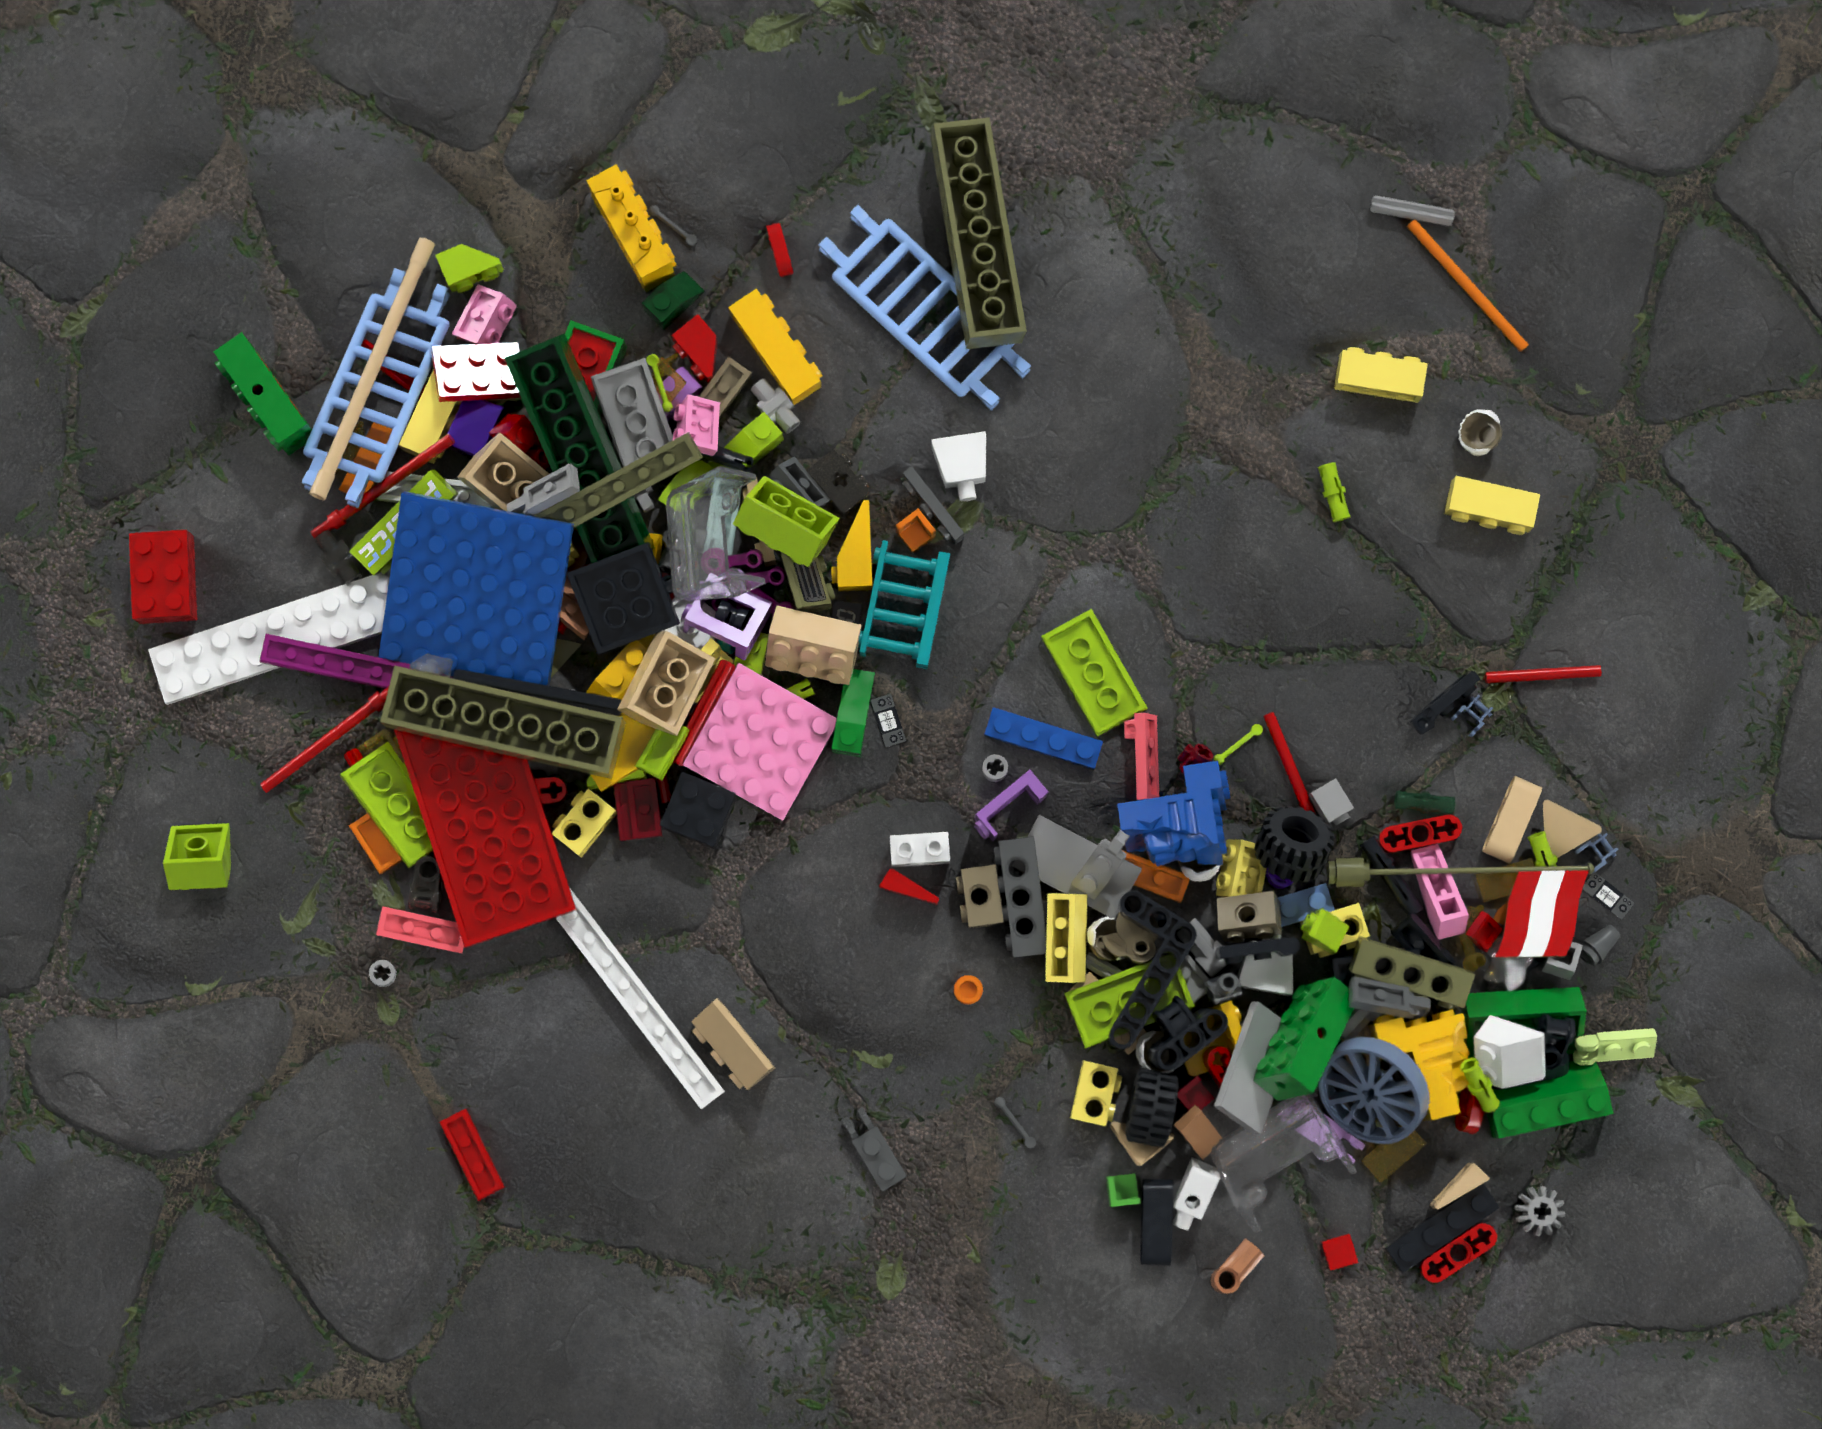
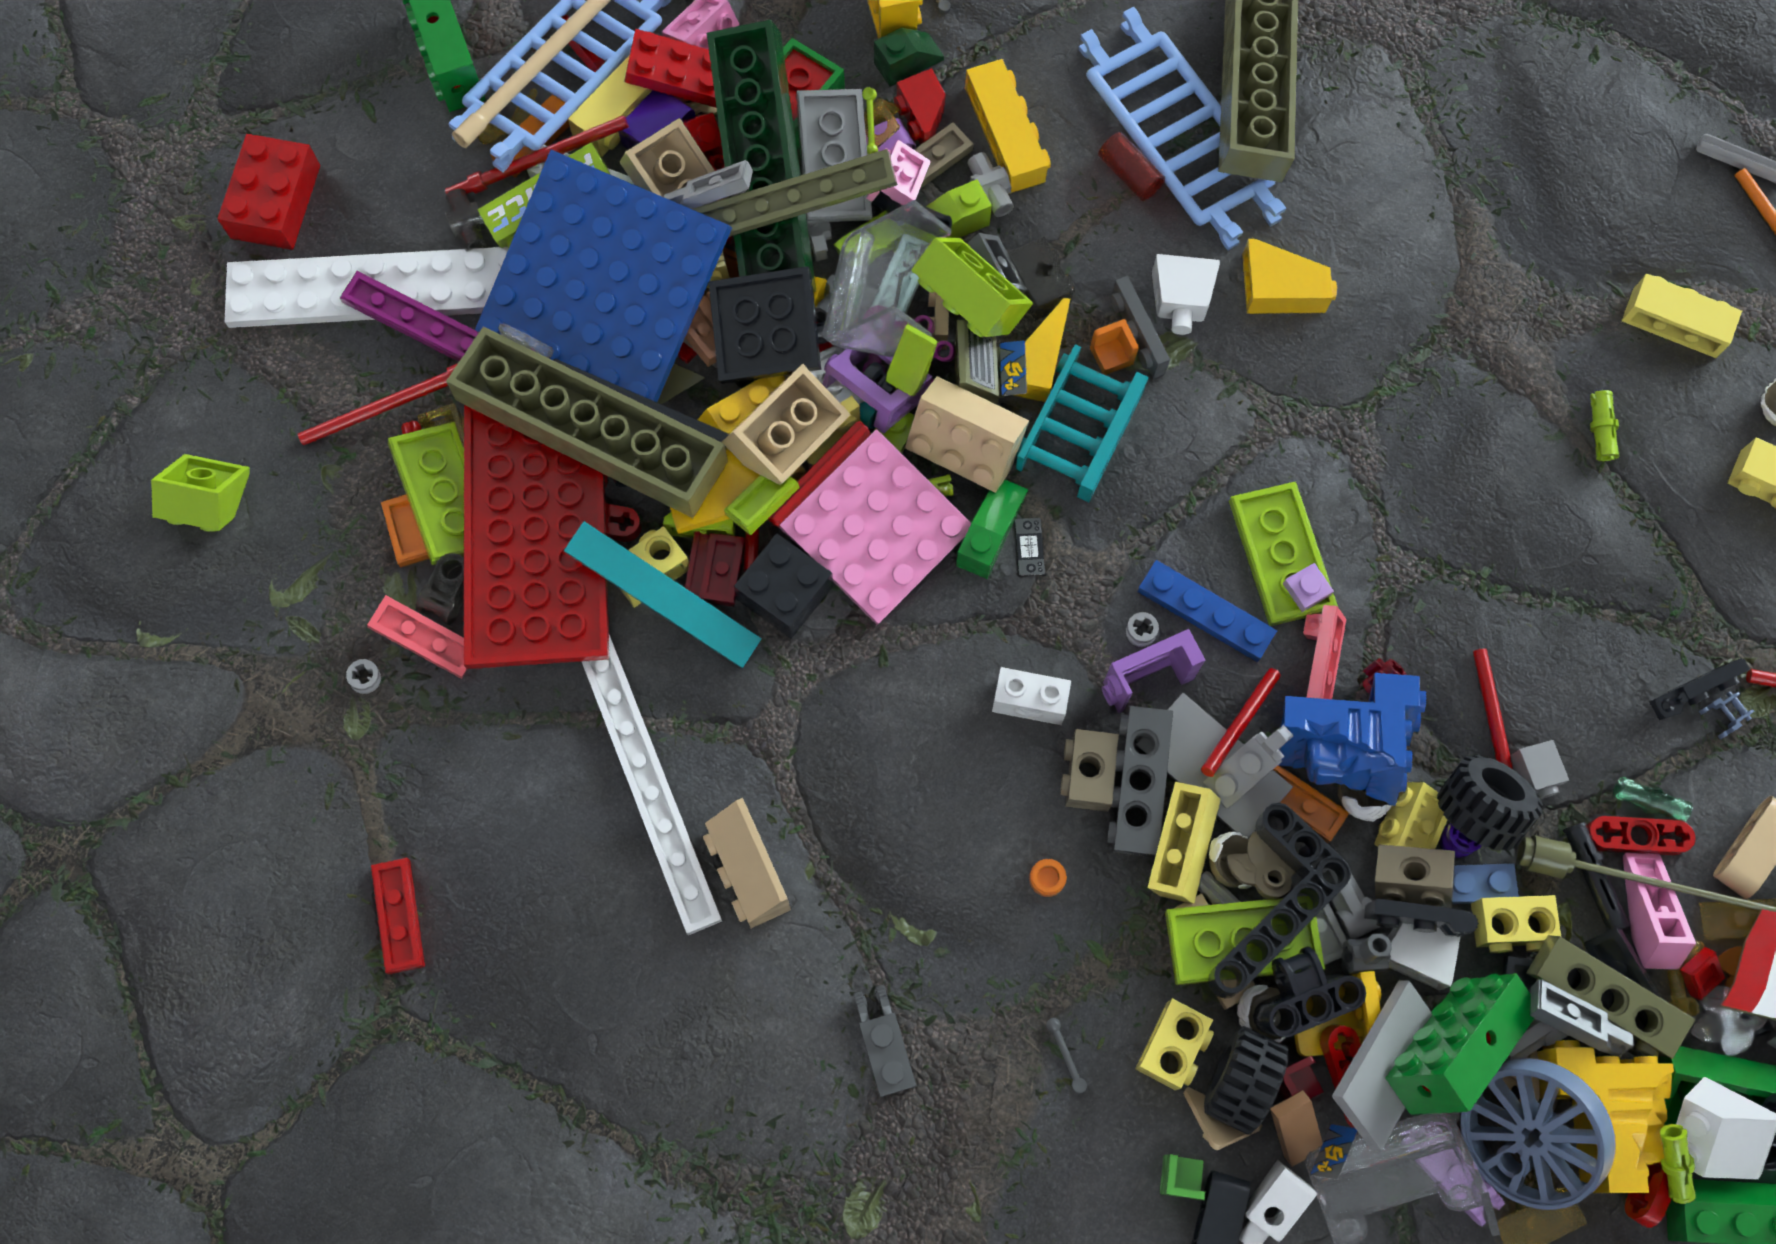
camera: 15 degrees right, 10 degrees down
red beam [766,222,794,277] -> none
red slope [879,868,939,905] -> none
lime hinge [1213,724,1263,765] -> none
lime slope [1300,908,1349,954] -> none
none -> teal tile [564,521,762,668]
none -> lime slope [886,324,938,396]
none -> sticker [1000,340,1027,396]
none -> clear red pin [1098,132,1165,201]
none -> red bar [1201,668,1281,777]
none -> yellow slope [1242,239,1337,314]
none -> lavender plate [1283,563,1334,612]
none -> sticker [1311,1124,1357,1180]

